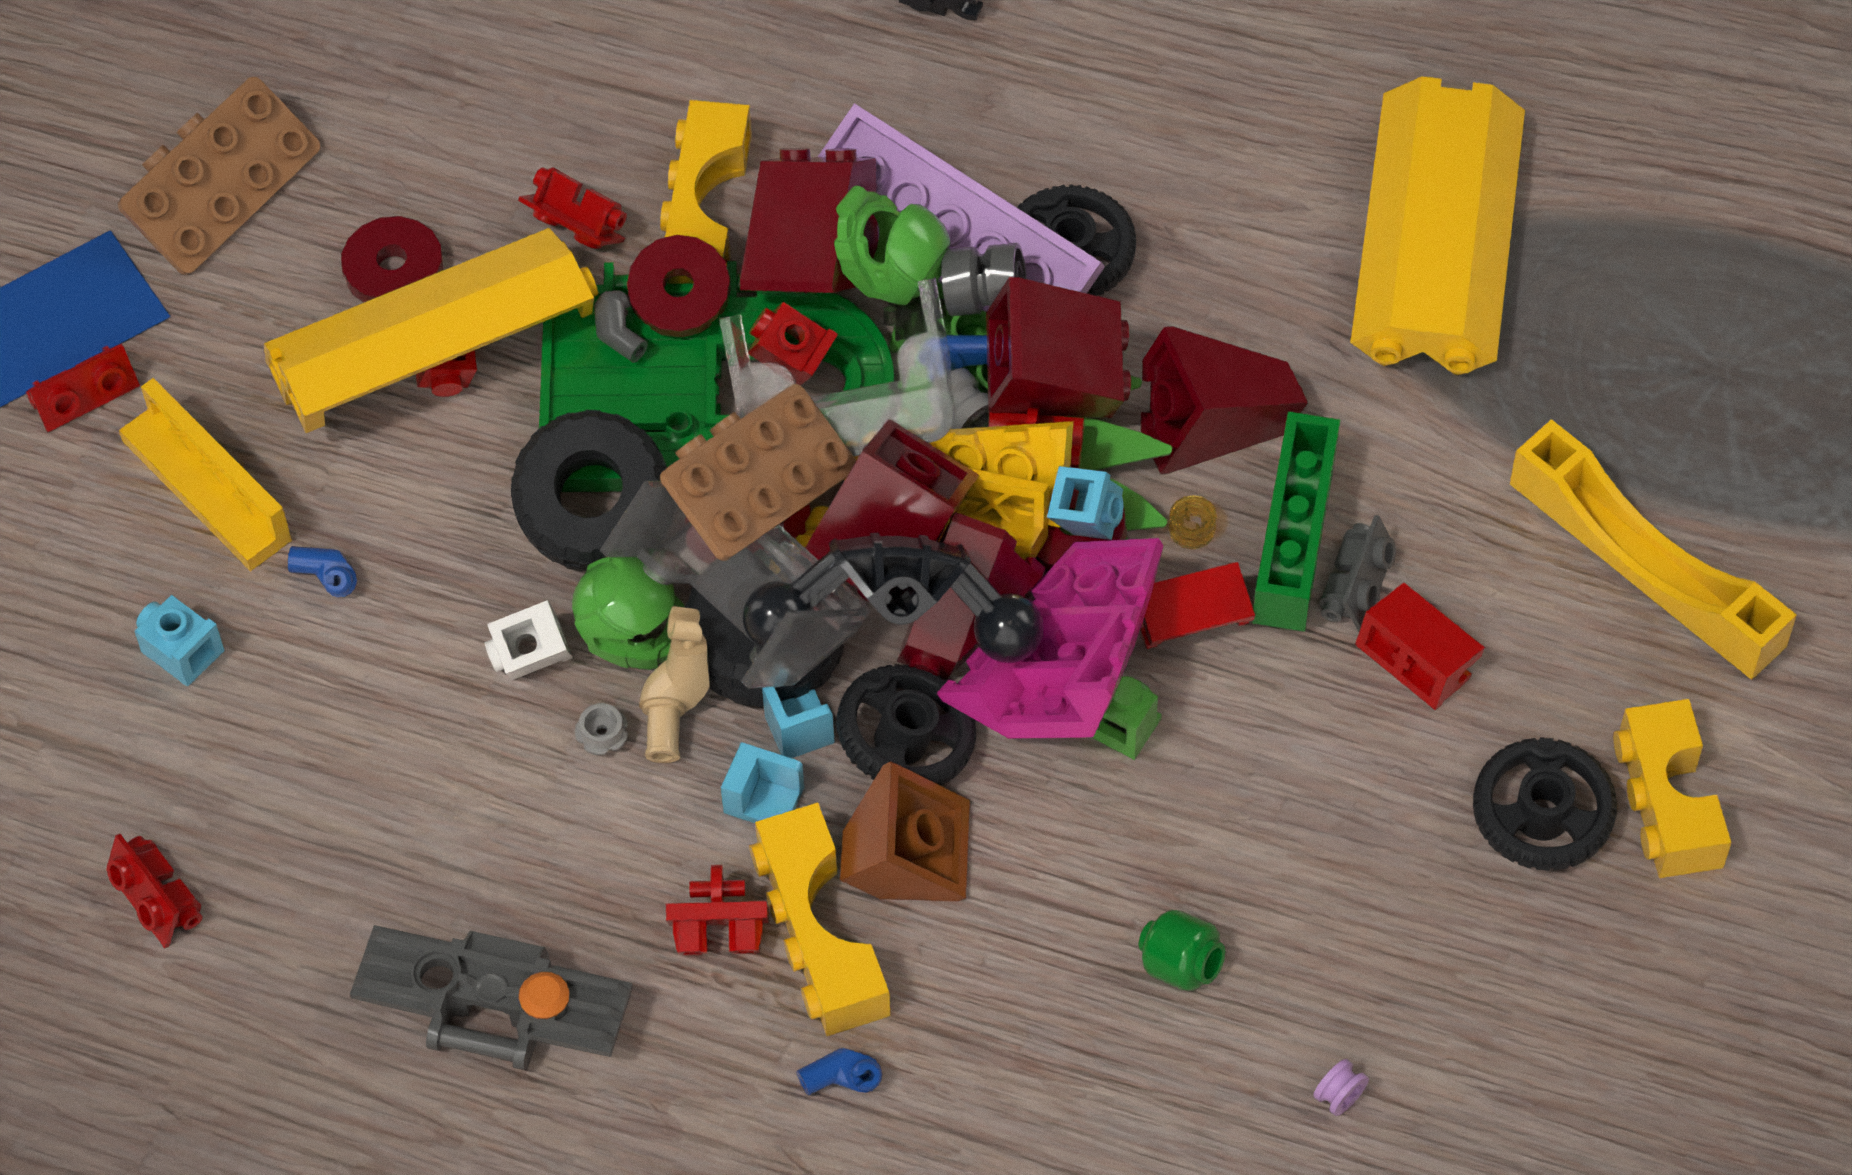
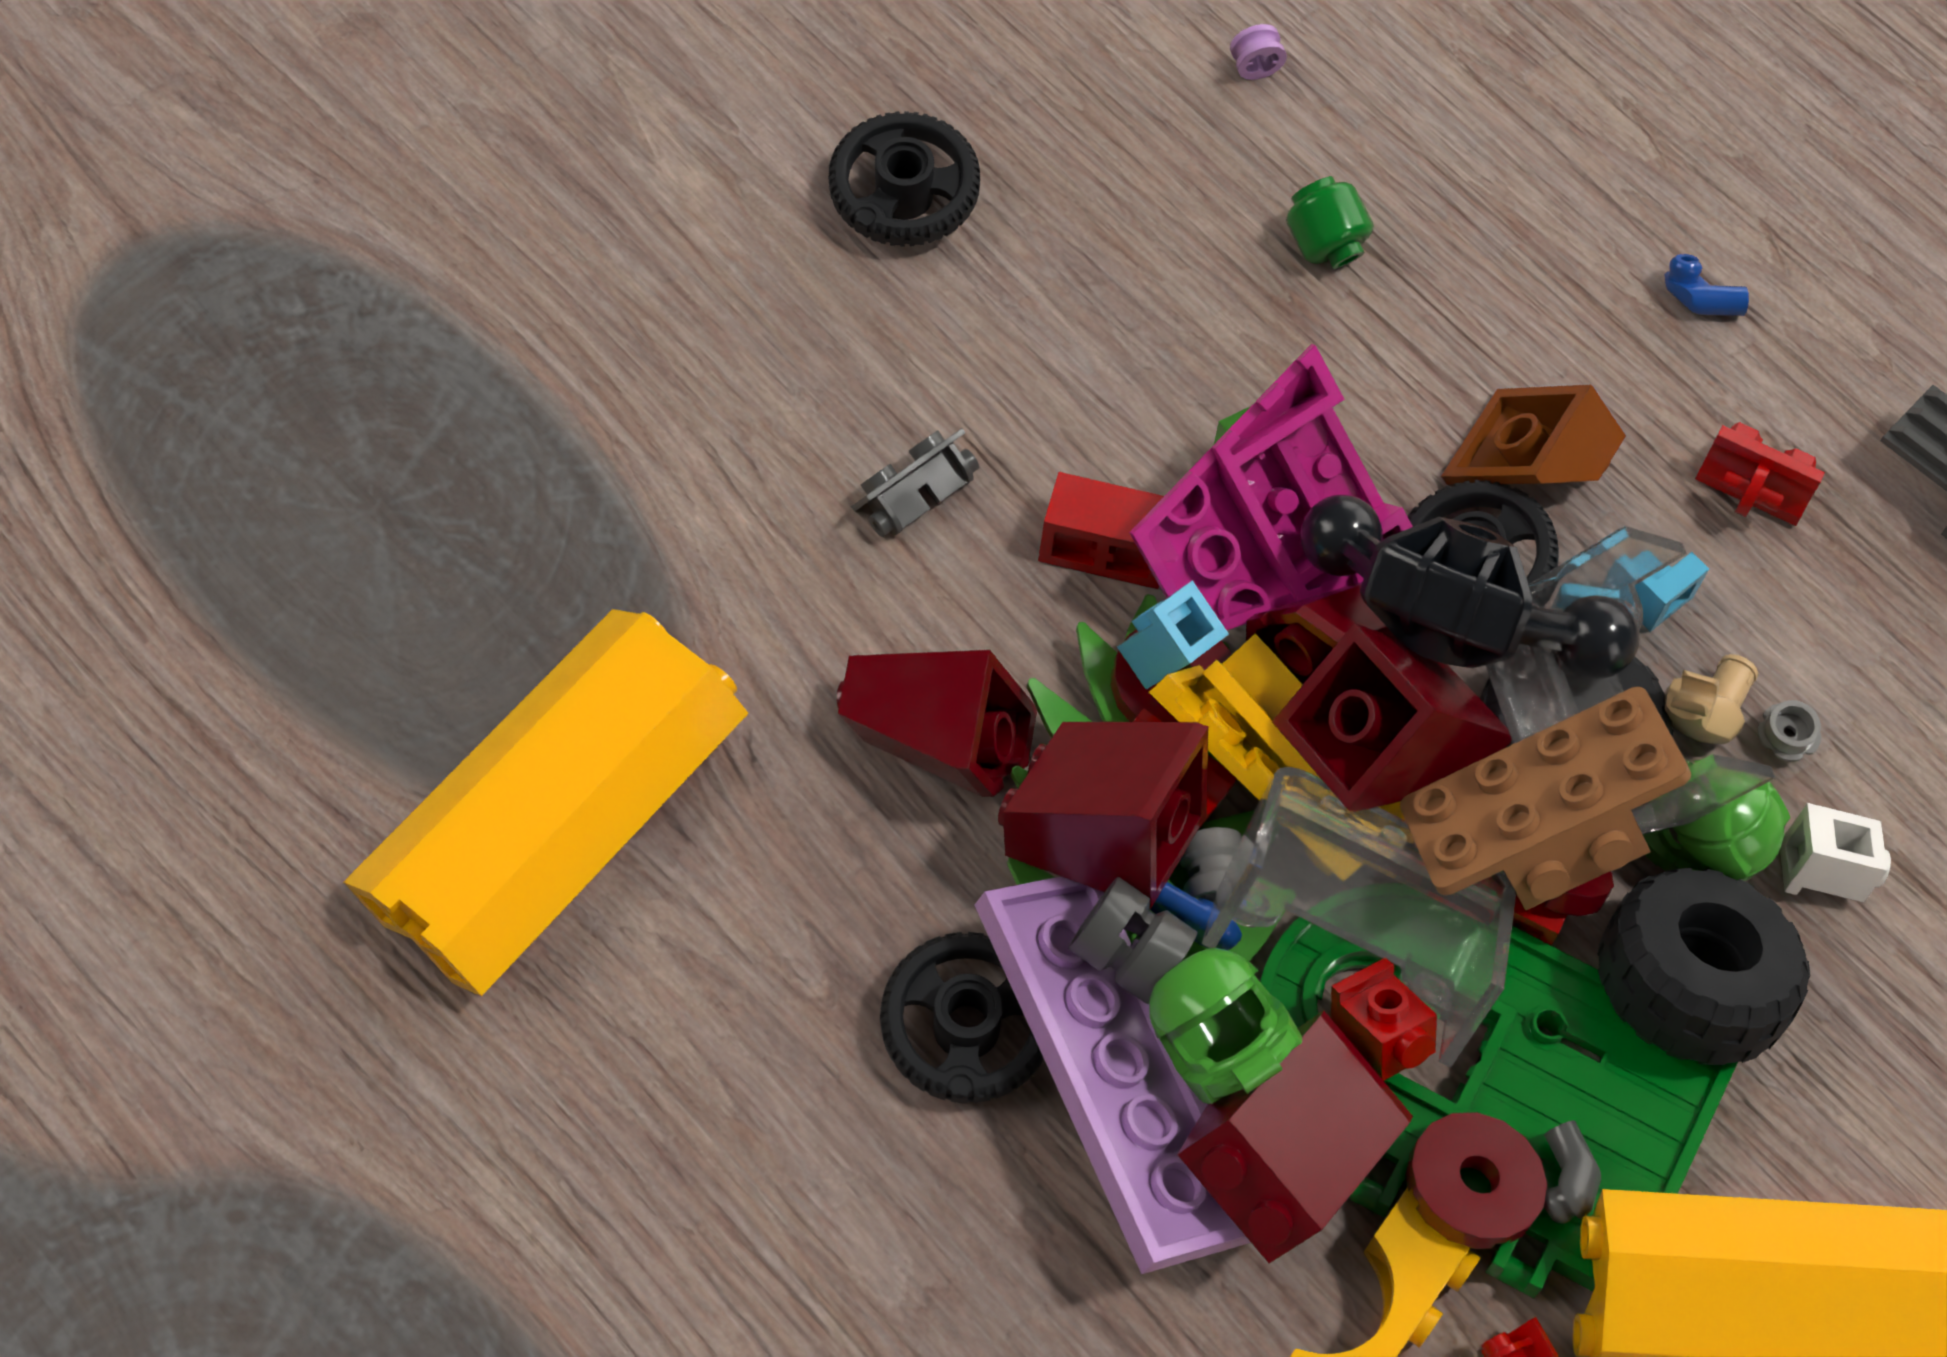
camera: 155 degrees left, 5 degrees up
yellow arch [749,802,891,1036] -> none
clear yellow bush [1168,495,1217,549] -> none
green brick [1252,411,1340,632] -> none
red hinge [1355,582,1485,710] -> none
yellow arch [1510,419,1797,680] -> none
yellow arch [1613,699,1731,878] -> none

